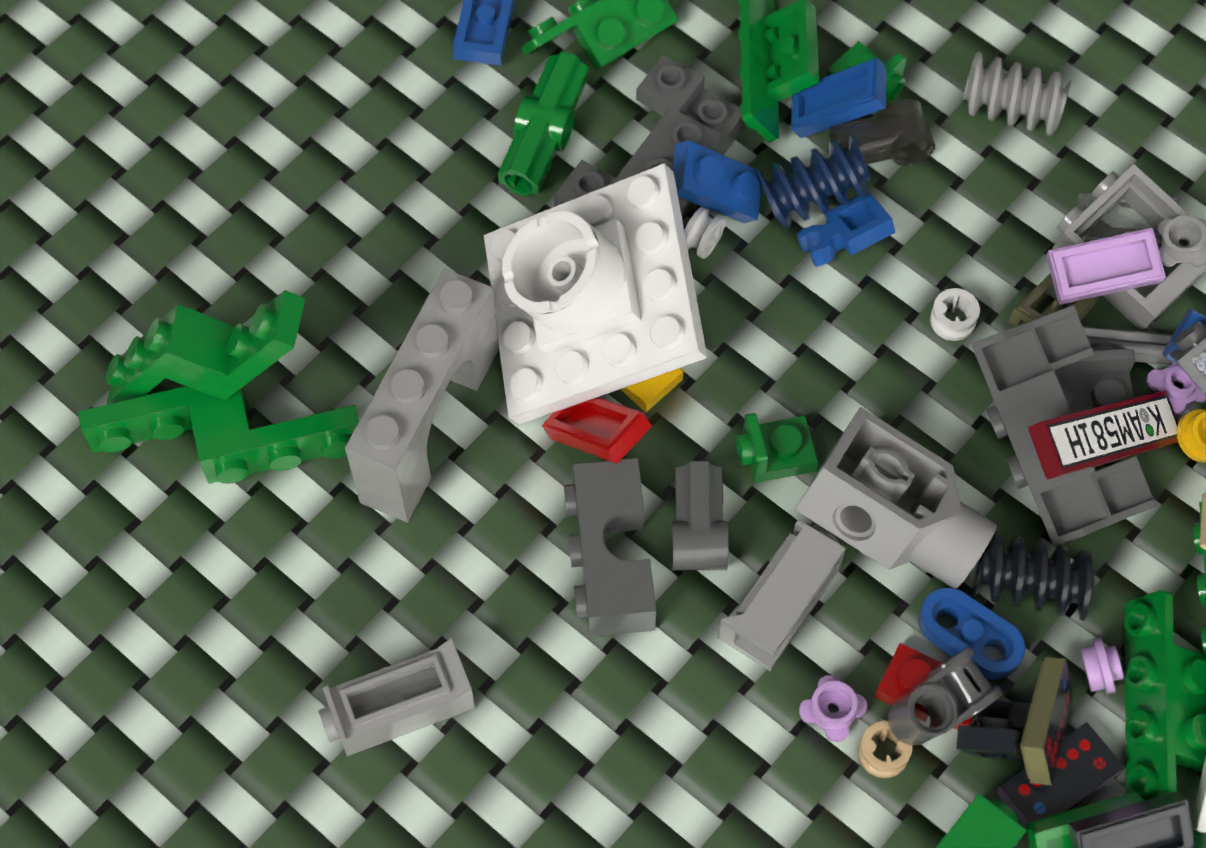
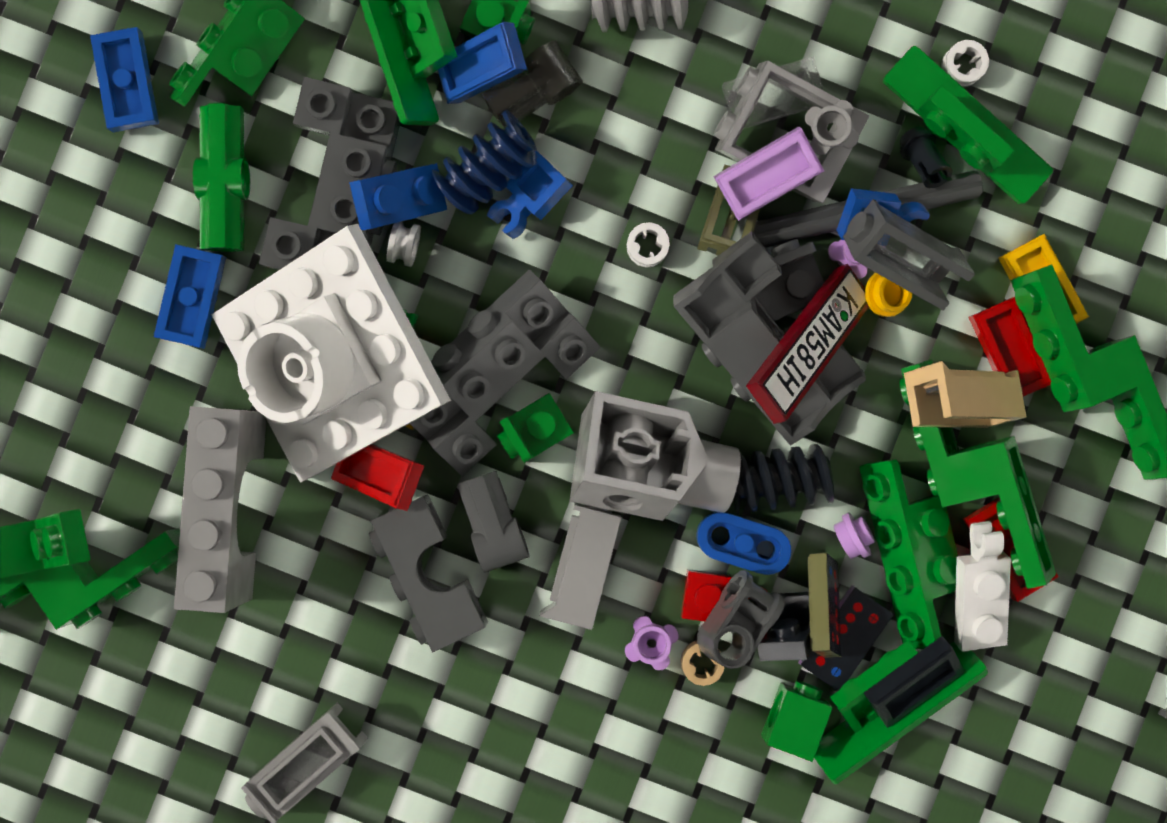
camera: 20 degrees left, 25 degrees up
none -> blue plate [153,244,227,349]
none -> dark grey bracket [409,270,601,477]

